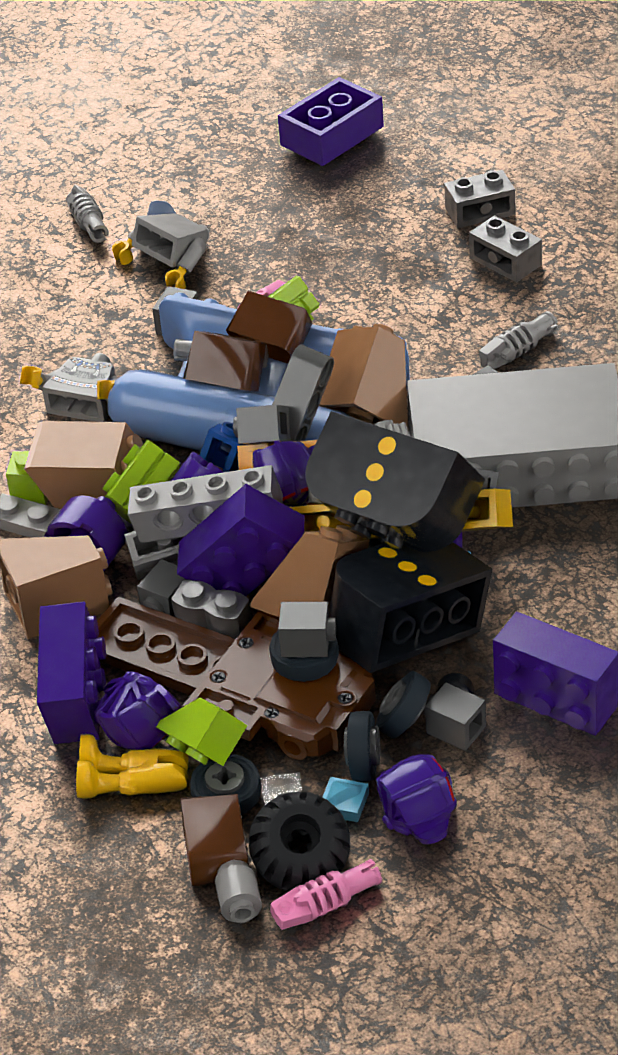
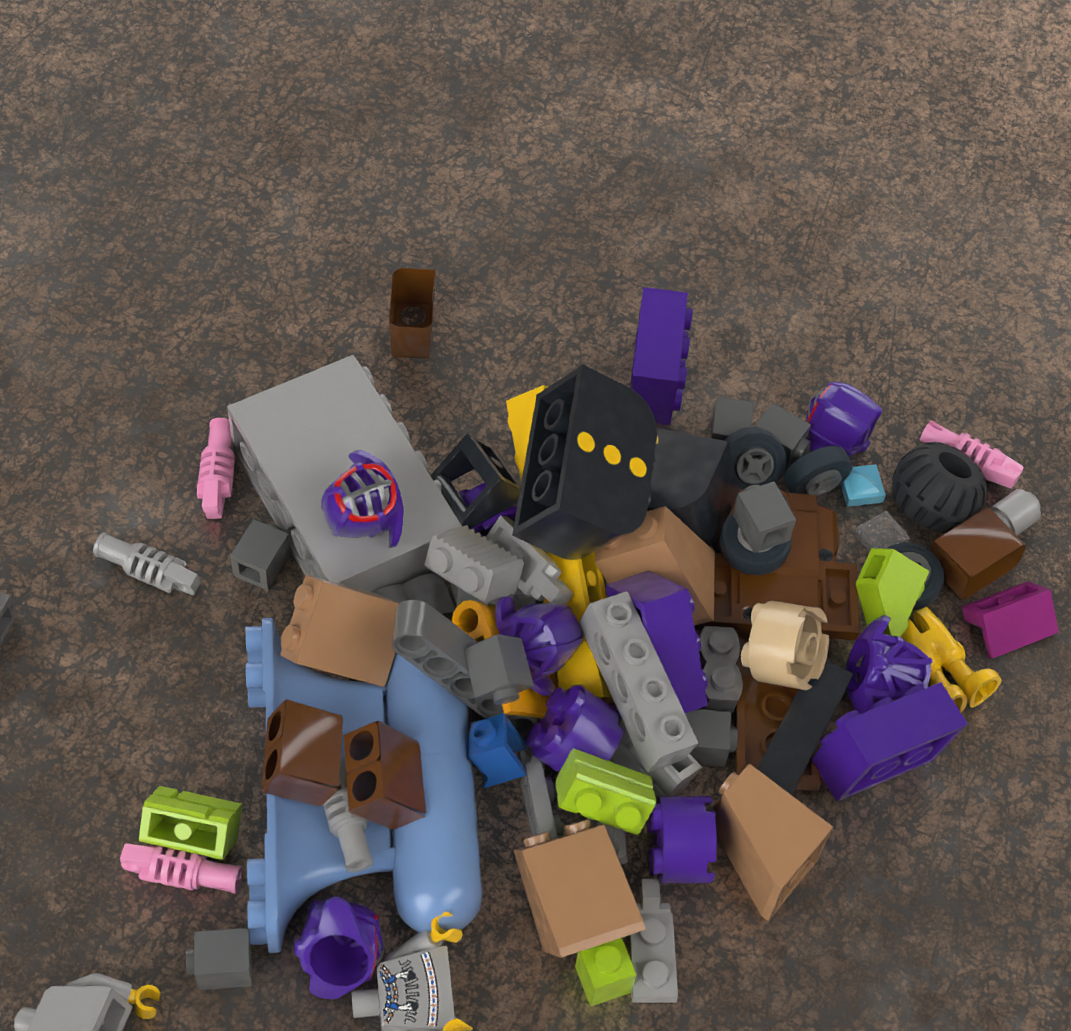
camera: 125 degrees left, 15 degrees up
none -> dark purple piece [294,896,384,999]
none -> dark purple piece [321,450,404,548]
none -> tan brick [741,601,829,690]
none -> dark grey brick [754,403,811,470]
none -> black tile [757,661,854,795]
none -> magenta panel [962,581,1059,659]

